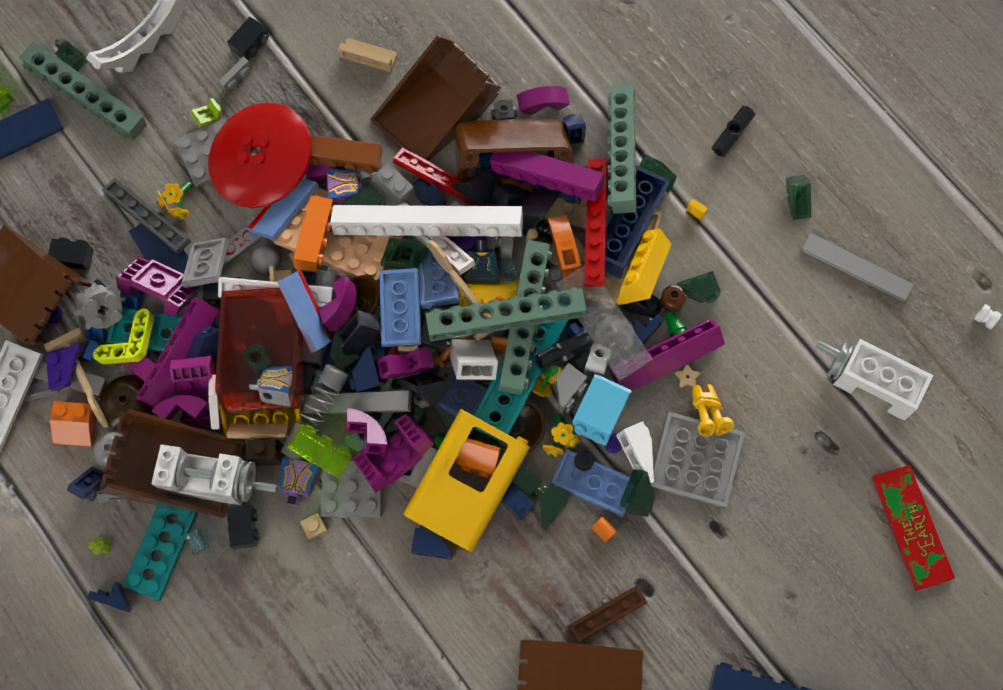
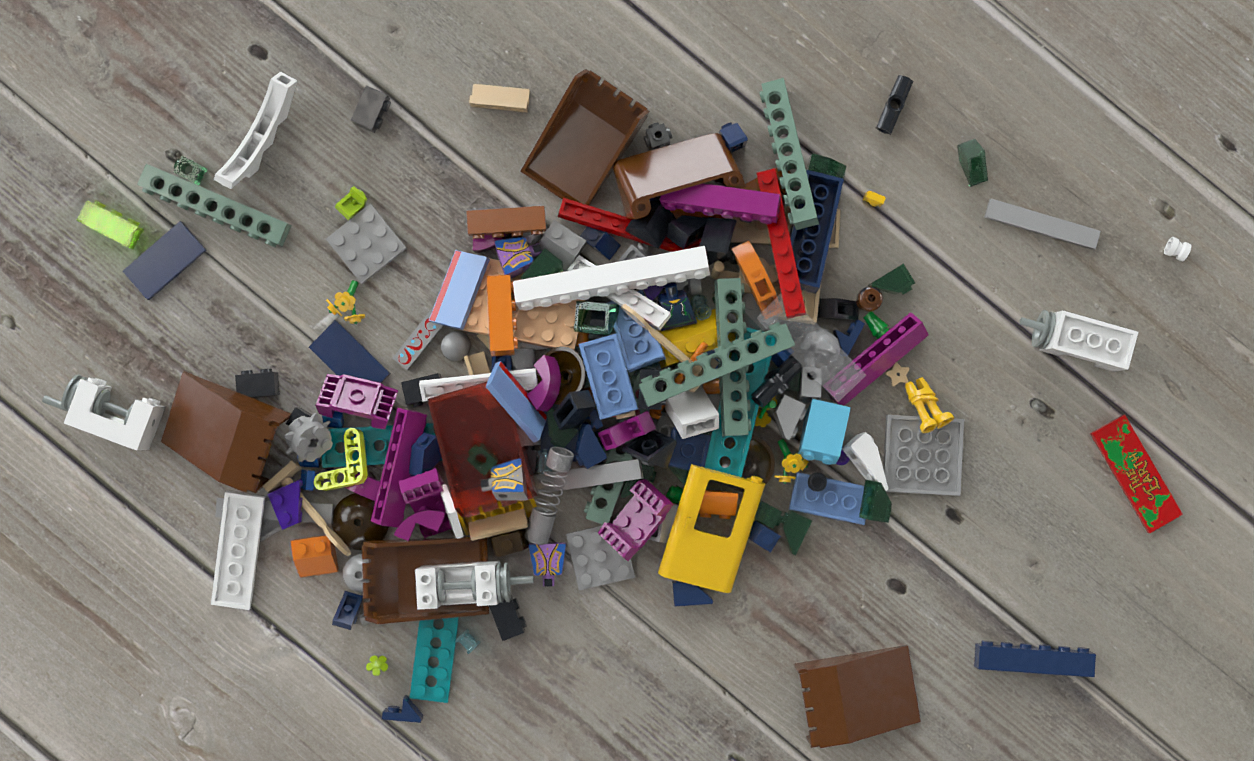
camera: 20 degrees left, 15 degrees up
dark grey tile [102,178,191,254] -> none
light grey tile [181,237,229,288] -> none
red dish [208,103,312,208] -> none
light grey plate [218,57,252,94] -> none
clear neon green brick [287,424,351,479] -> none
tan plate [300,513,327,540] -> none
brick [344,408,387,455] -> none
magenta brick [516,86,570,115] -> none
reddish brown tile [567,585,648,644] -> none
orange piece [591,517,617,543] -> none
yellow slope [616,228,672,305] -> none

